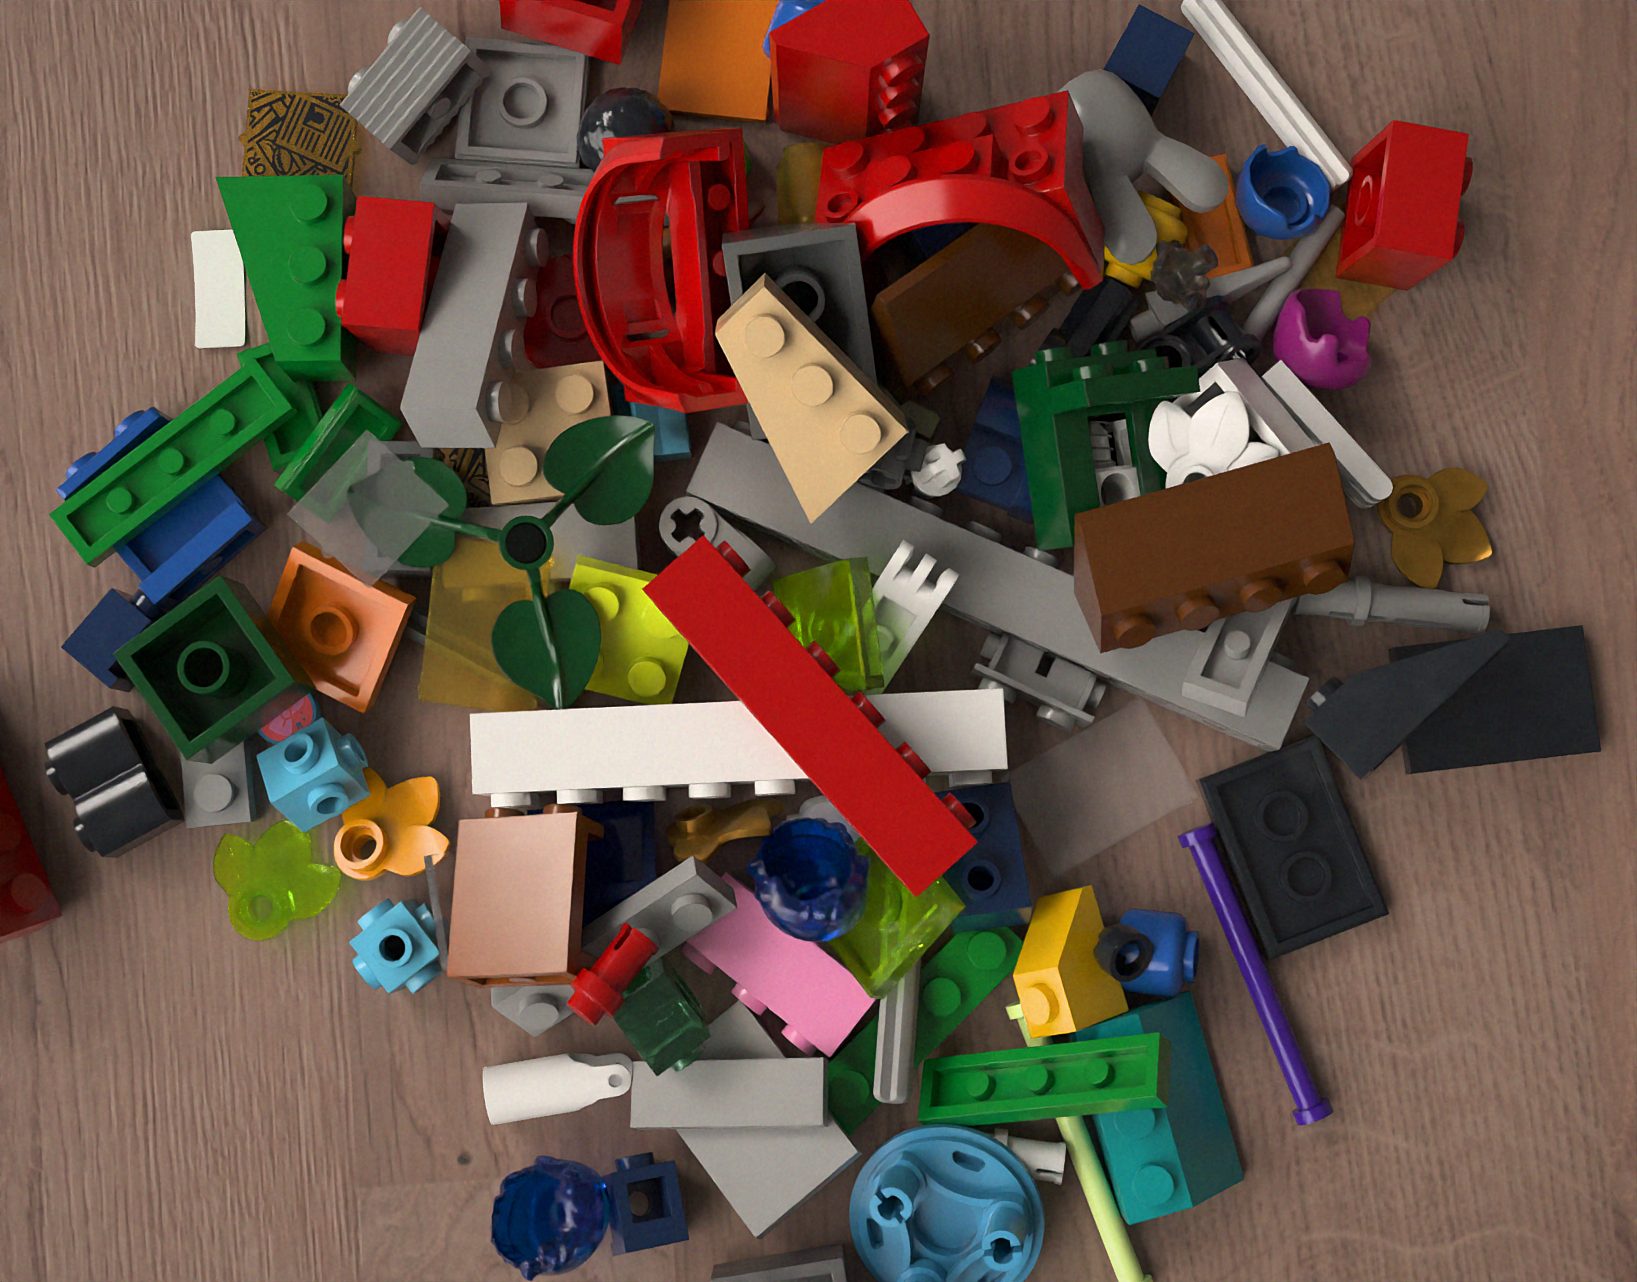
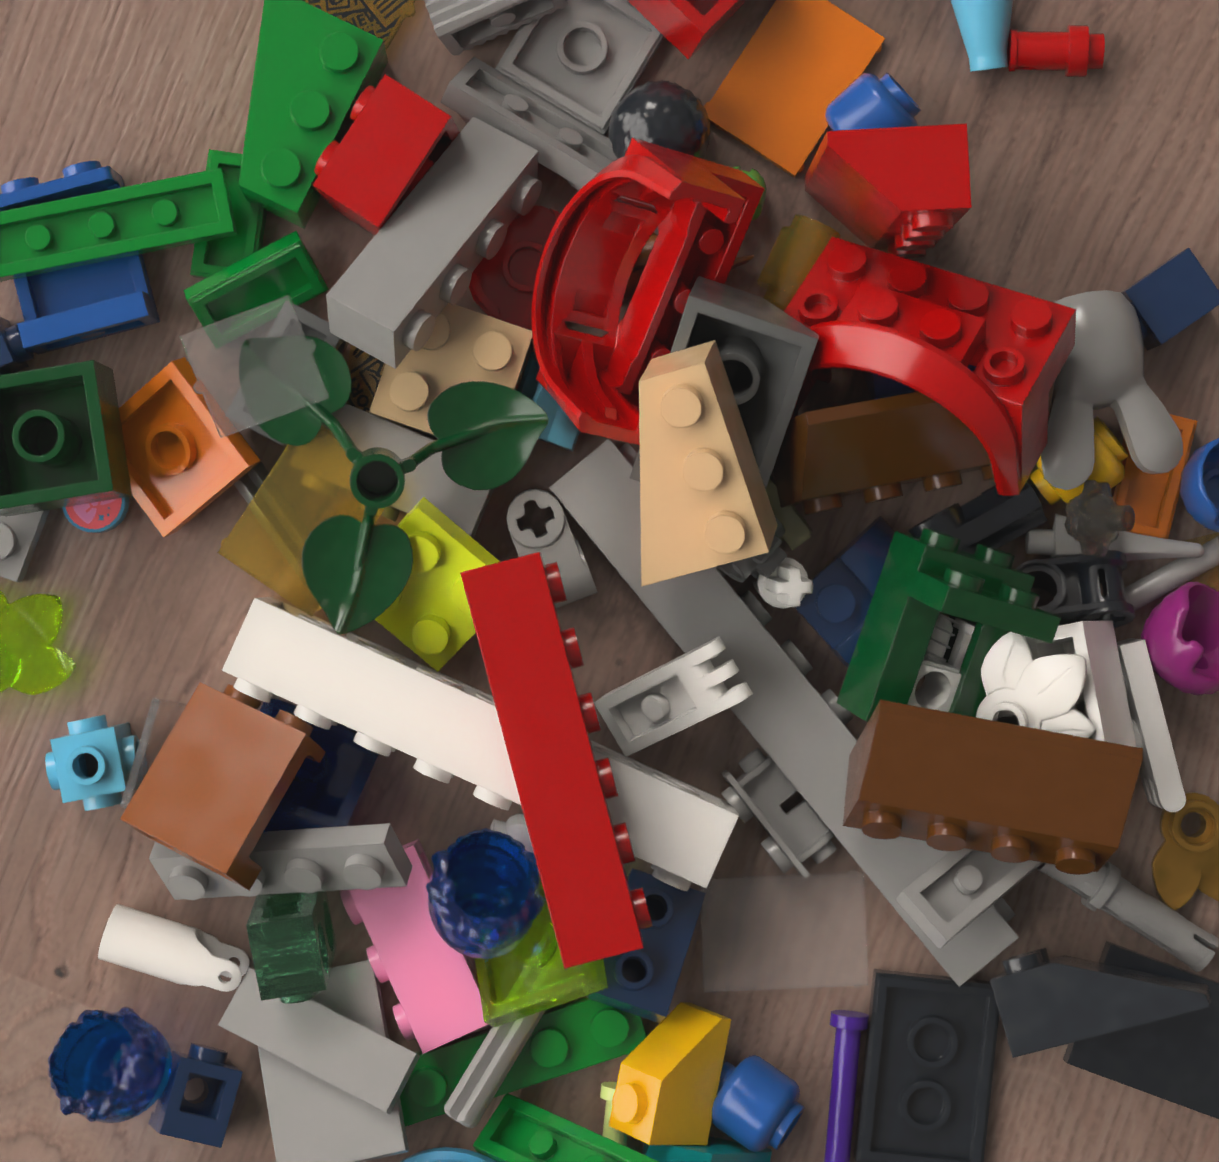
camera: 25 degrees right, 5 degrees up
white sticker [191,230,245,349] -> none
medium azure brick [256,717,370,833] -> none
light orange plate [334,767,451,881] -> none
red animal [566,923,659,1026] -> none
pearl gold plate [666,798,785,864] -> none
clear neon green tile [772,557,885,695] -> none
black hinge [1093,923,1153,982] -> none

